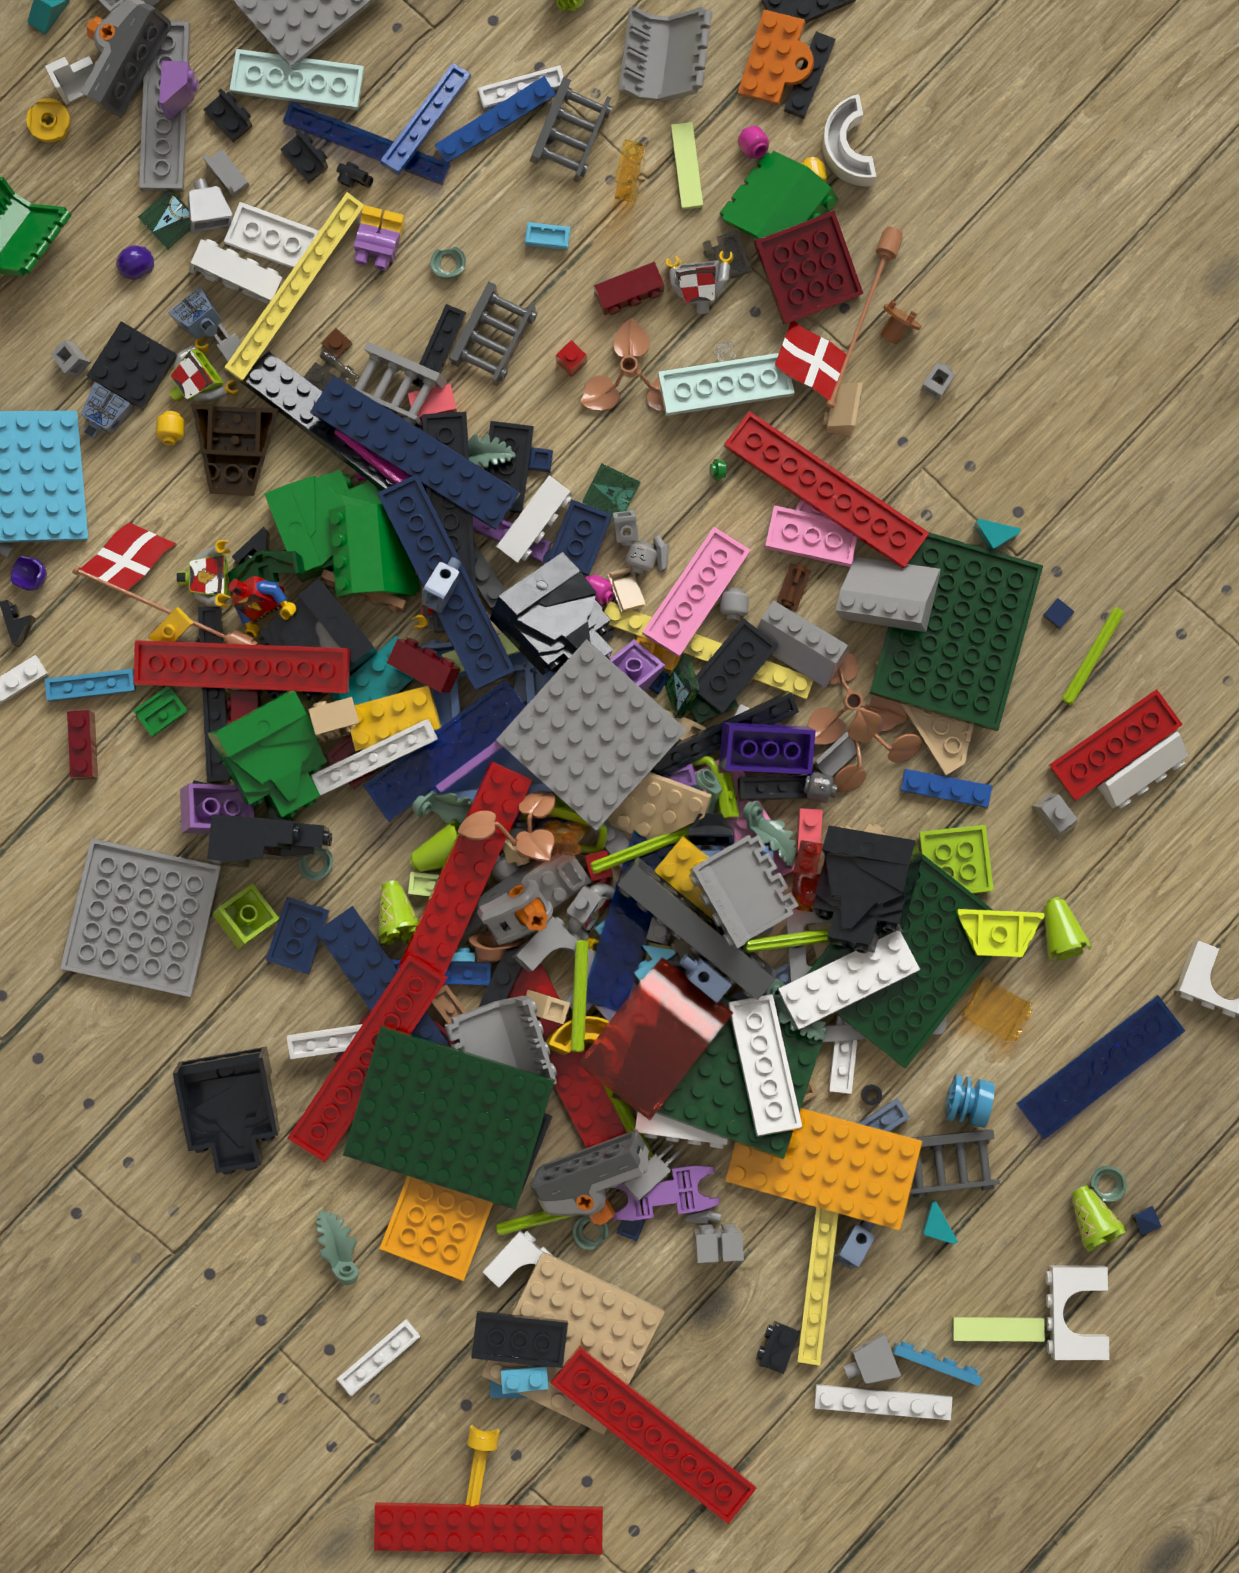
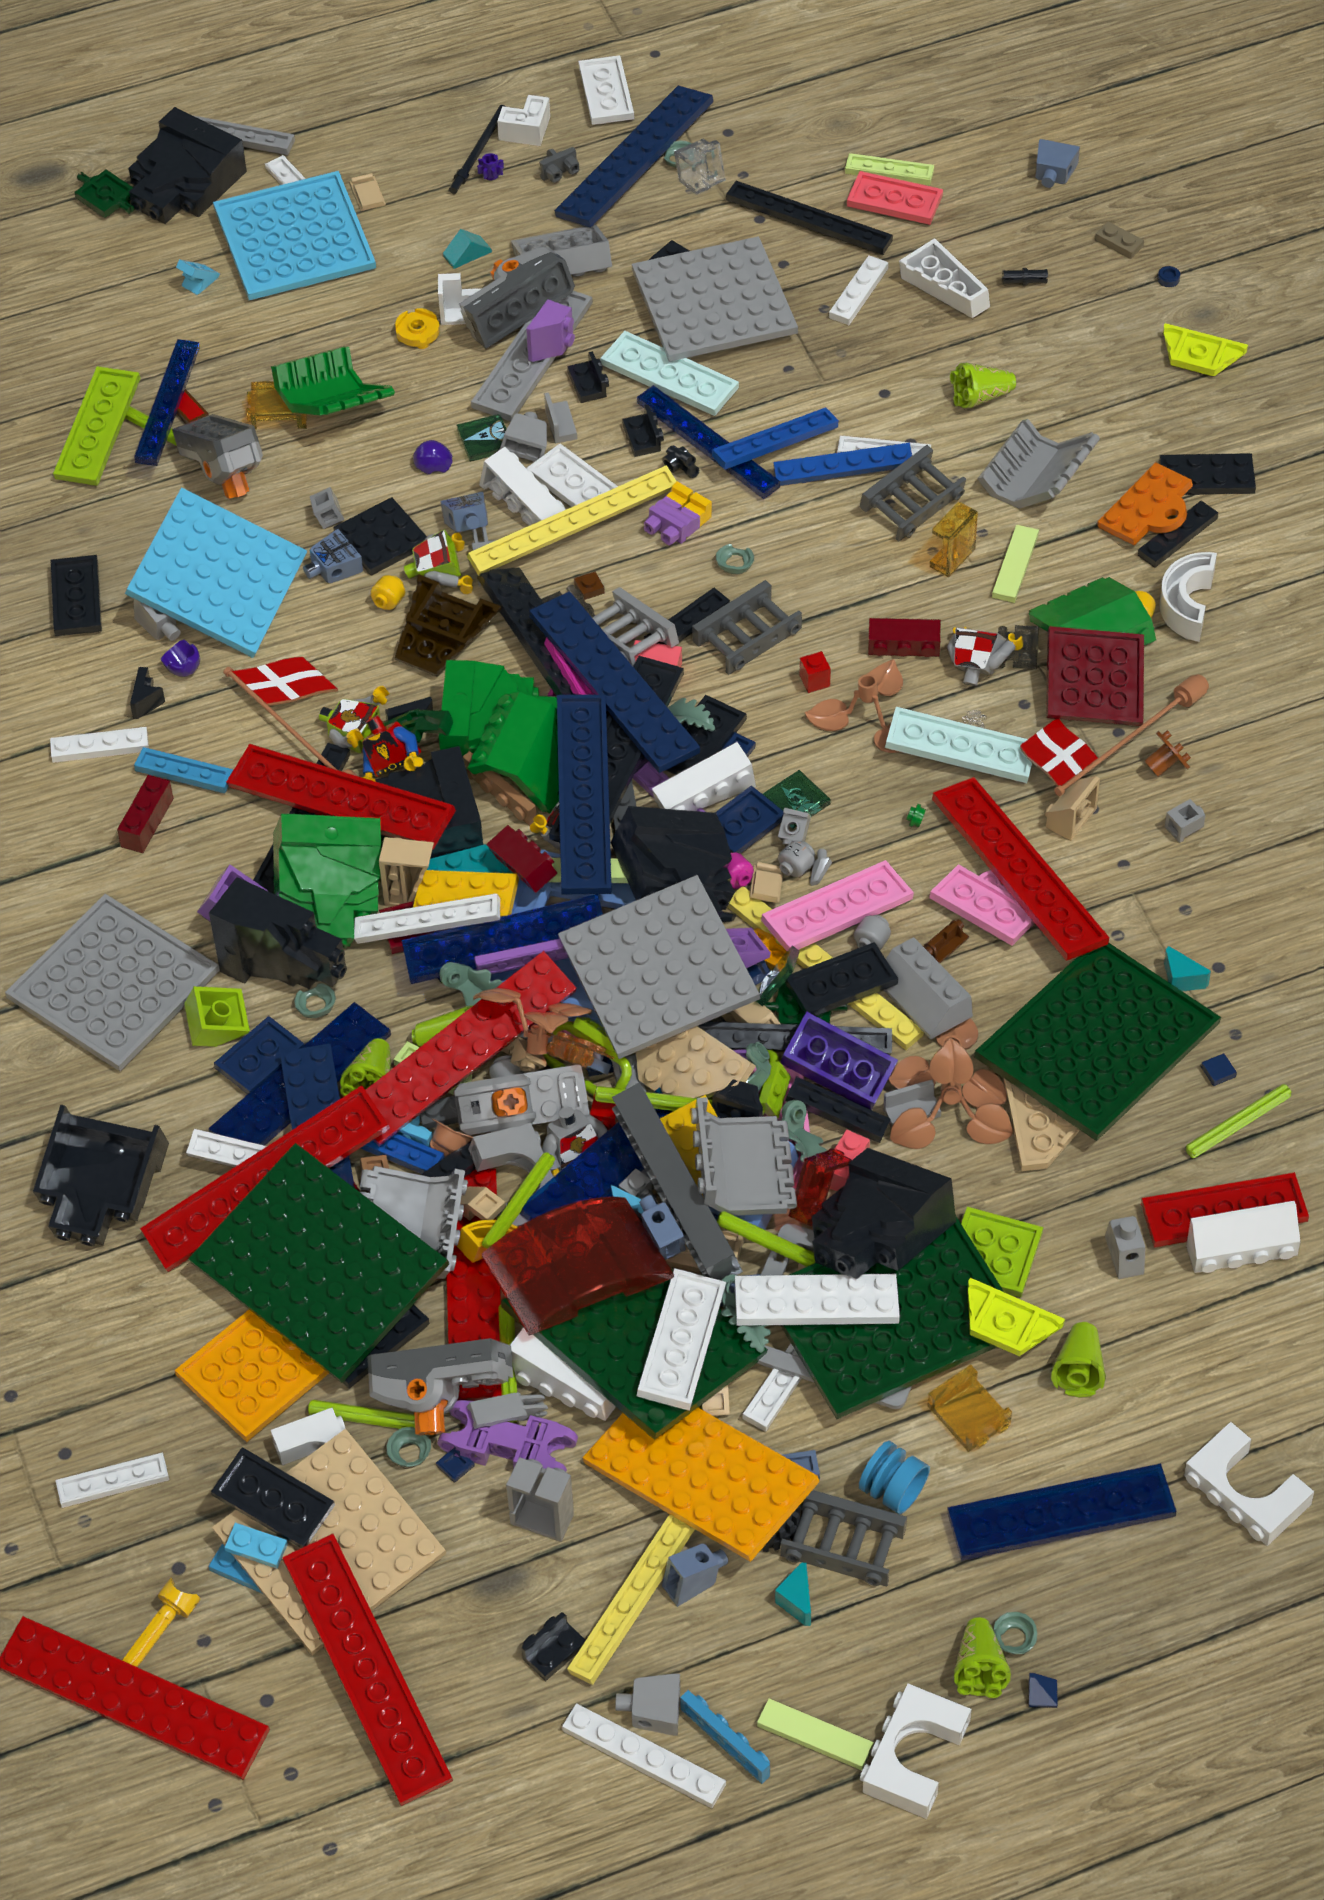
camera: 25 degrees right, 30 degrees down
green plate [133,686,189,737] -> none
yellow plate [148,607,194,642] -> none
sand green plant [316,1210,359,1285] -> none
sand blue torso [422,557,461,614] -> none
medium azure plate [525,222,570,250] -> none
dark pink head [738,126,770,159] -> none
dark grey head [804,772,838,804] -> none
light grey slope [836,557,941,632] -> none
black bush [861,1084,882,1105] -> none
blue plate [900,769,992,808] -> none
none -> clear blue plate [208,1002,391,1146]

